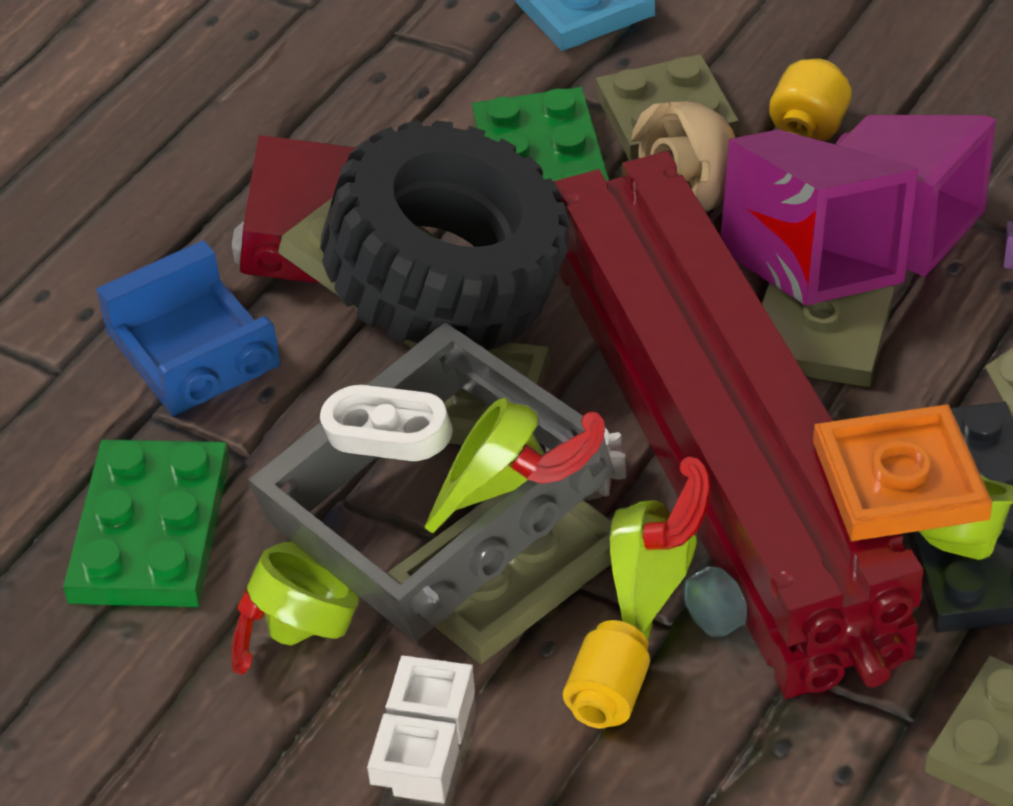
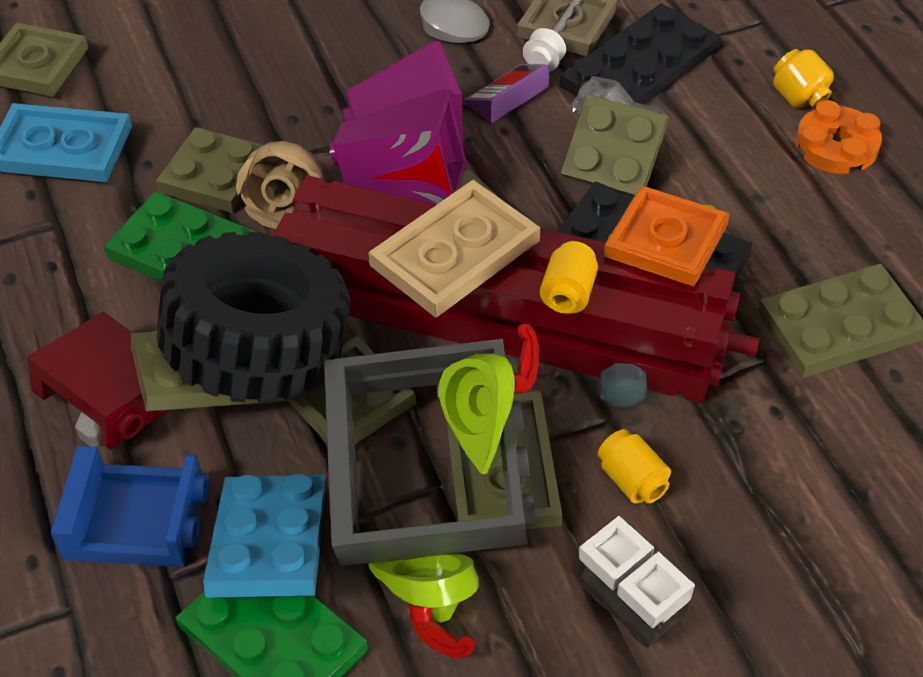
camera: 55 degrees left, 5 degrees up
white plate [320,385,453,461] -> none
lime piece [610,457,711,640] -> none
yellow head [769,59,852,141] -> none
none -> dark azure plate [203,474,327,598]
none -> tan plate [368,180,540,318]
none -> yellow brick [540,241,598,314]

